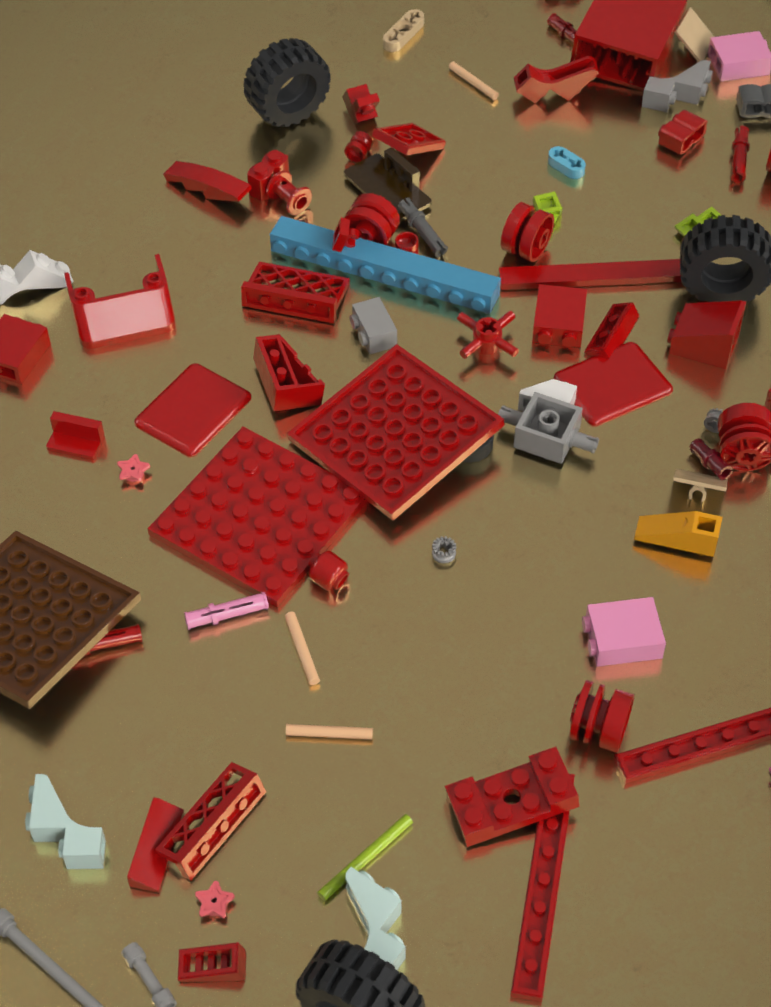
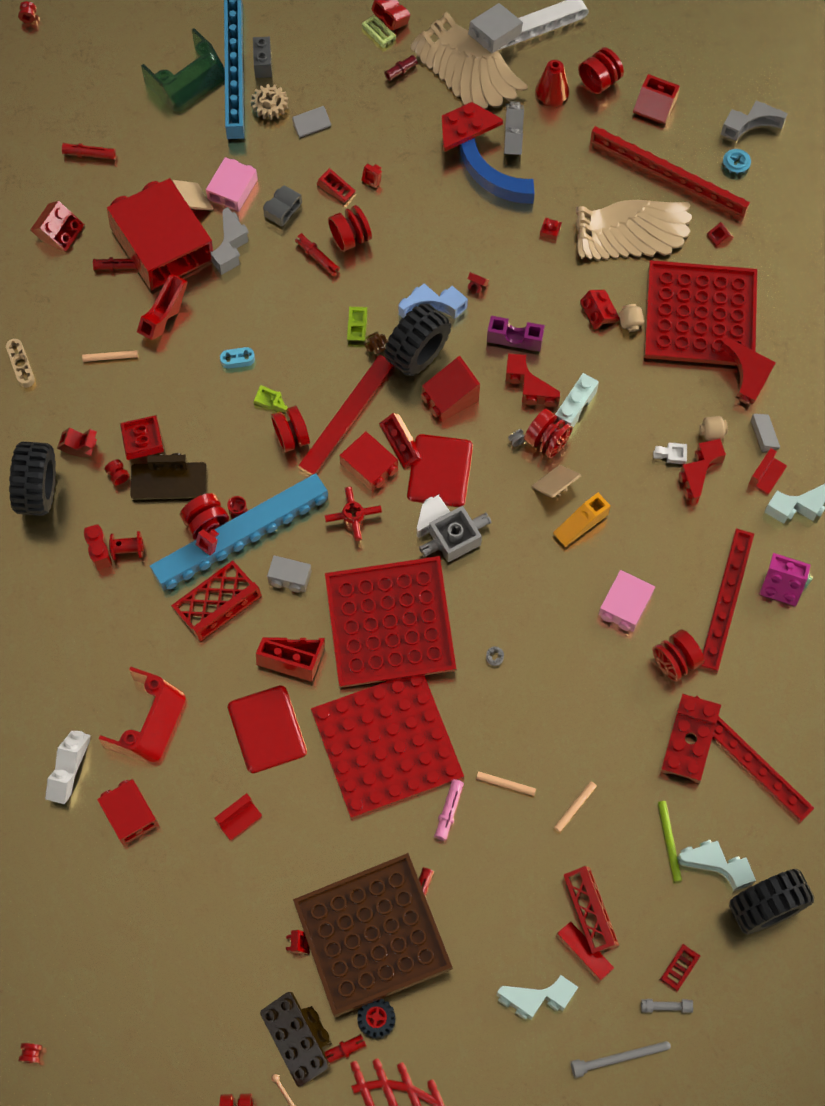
camera: 55 degrees left, 15 degrees up
coral plate [117,454,151,482] -> none
red slope [163,161,252,202] -> none
coral plate [195,881,235,918] -> none
red head [308,550,349,591] -> none
dark grey pin [398,198,448,257] -> none
red brick [658,110,708,155] -> none
dark red pin [689,438,733,480] -> none

